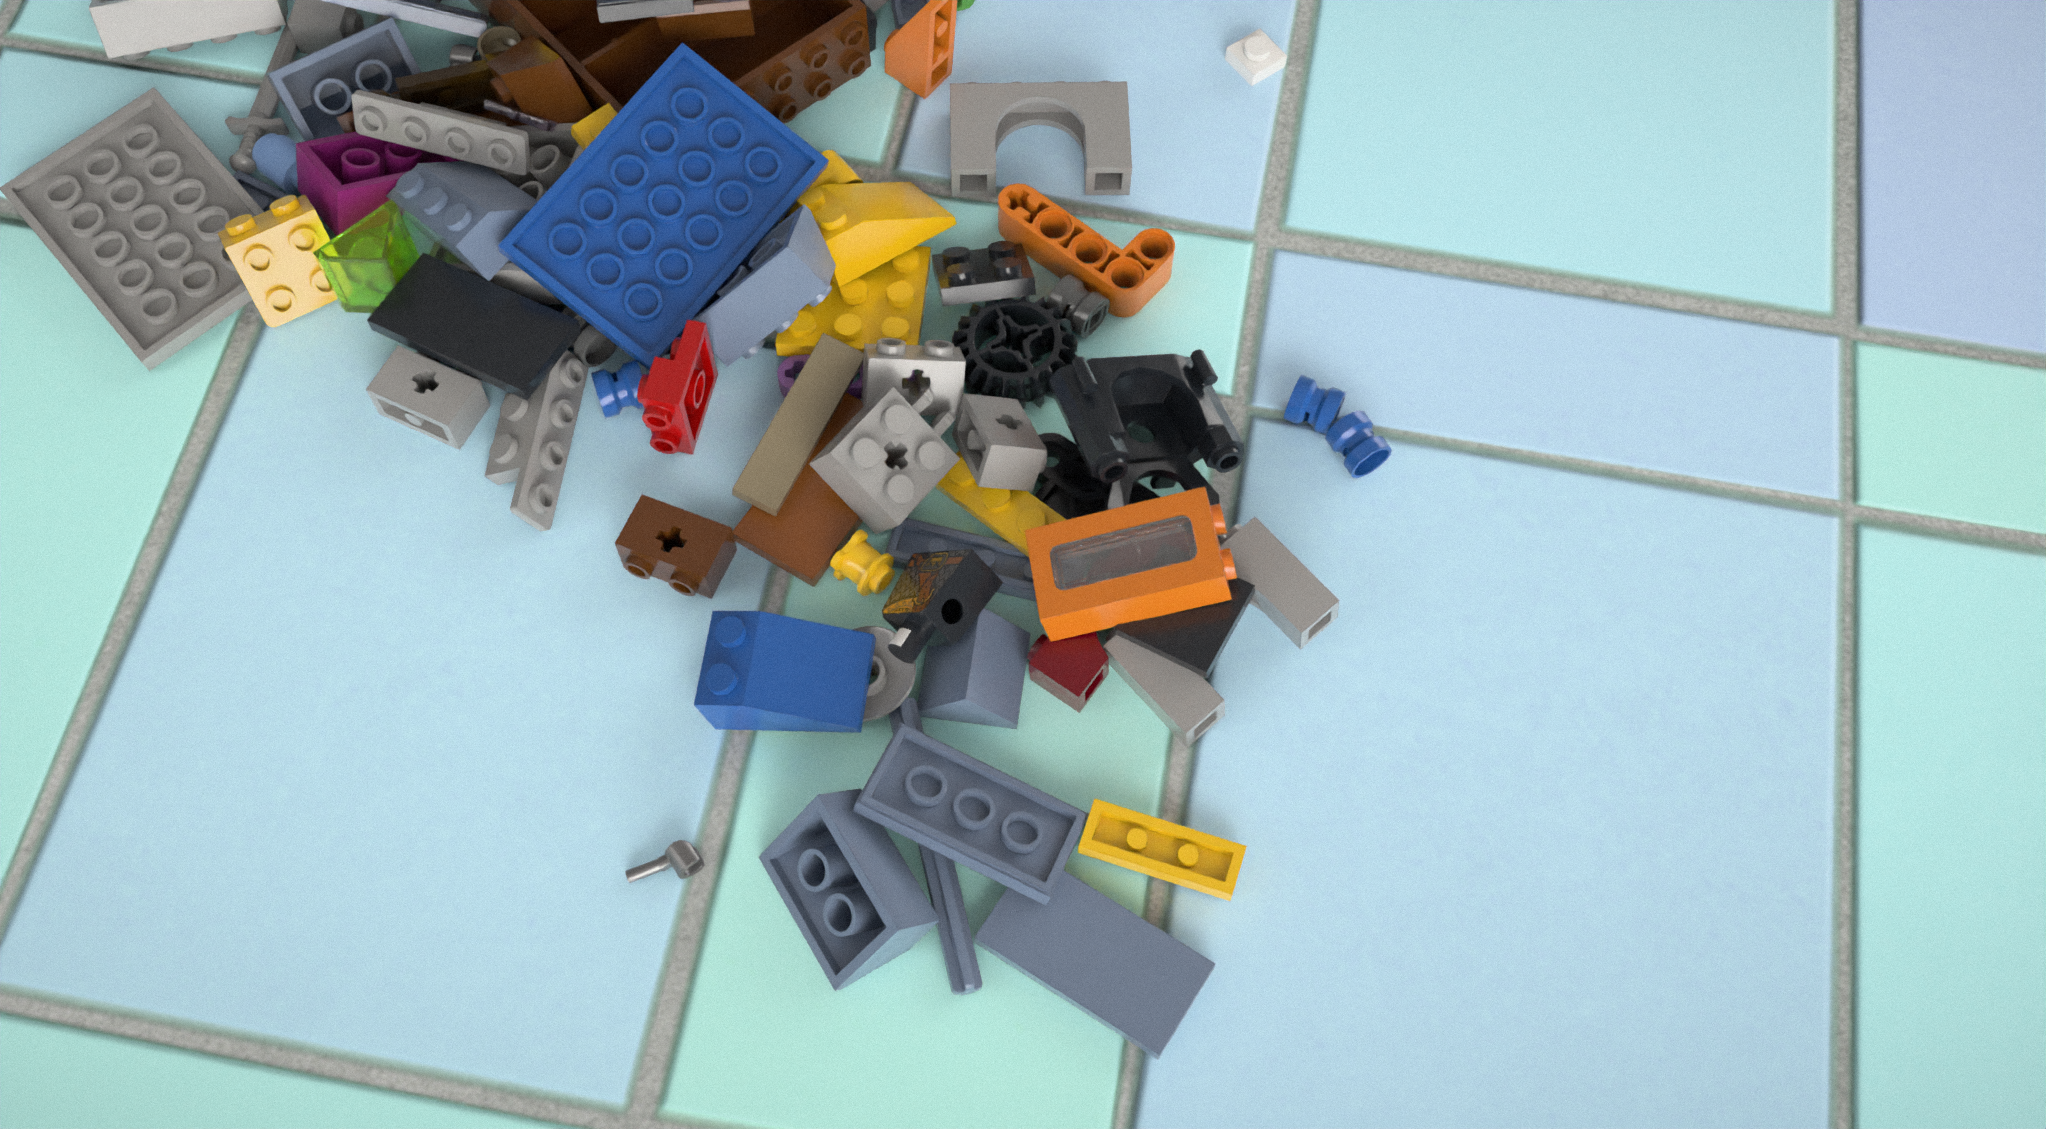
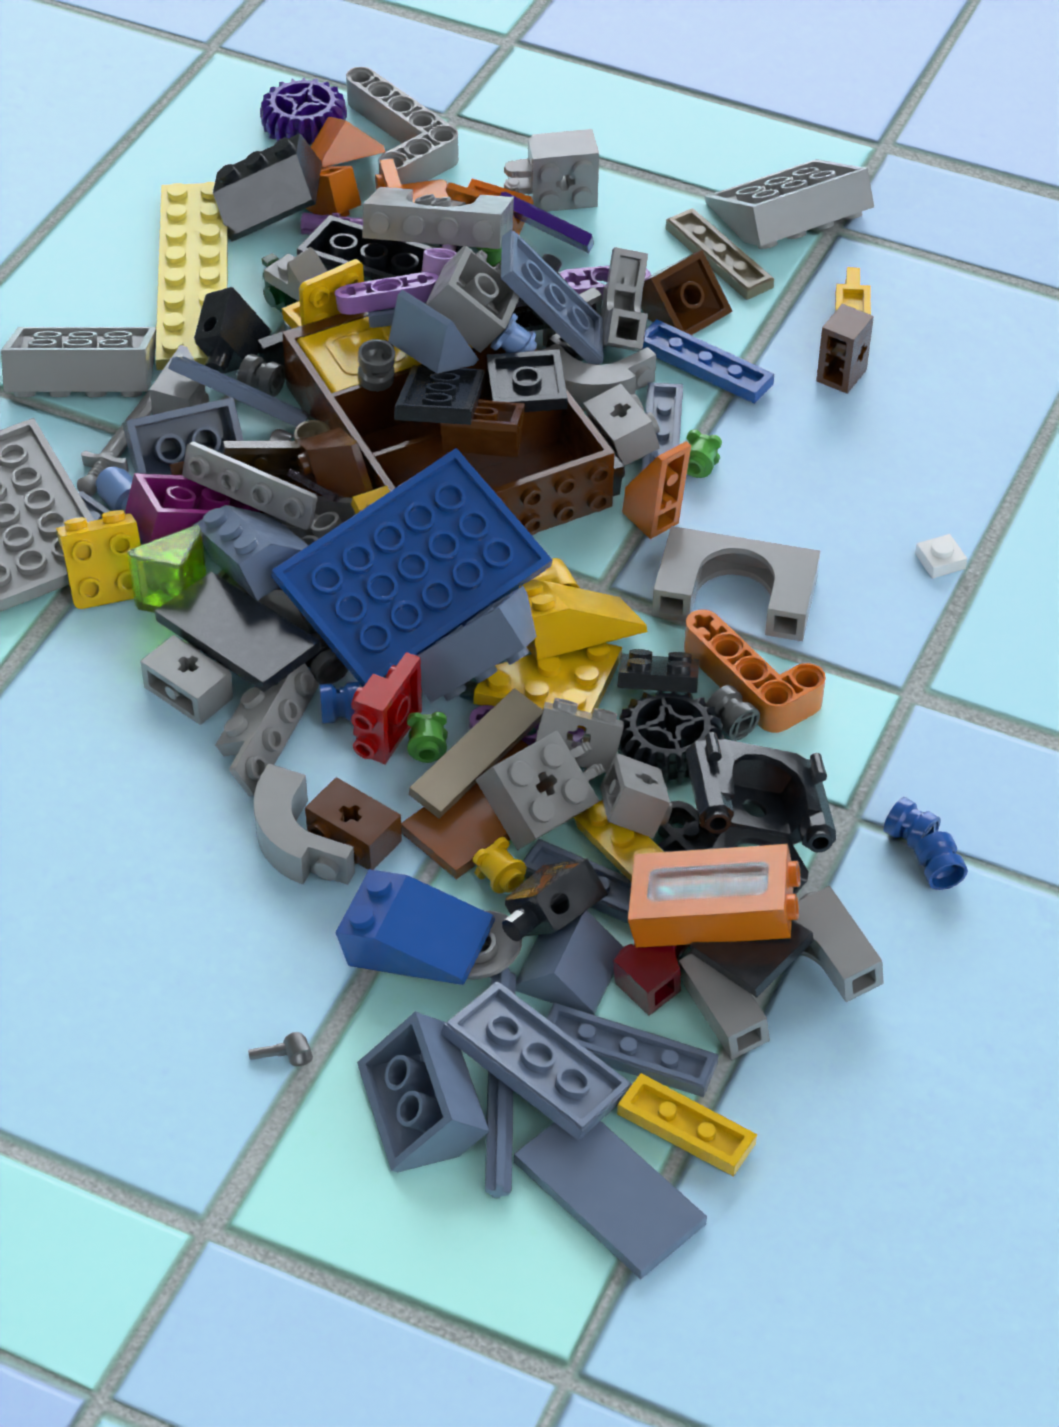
camera: 15 degrees right, 15 degrees down
none -> light grey arch [253,764,355,885]
none -> bright green brick [407,712,448,763]
none -> sand blue tile [547,1003,719,1097]

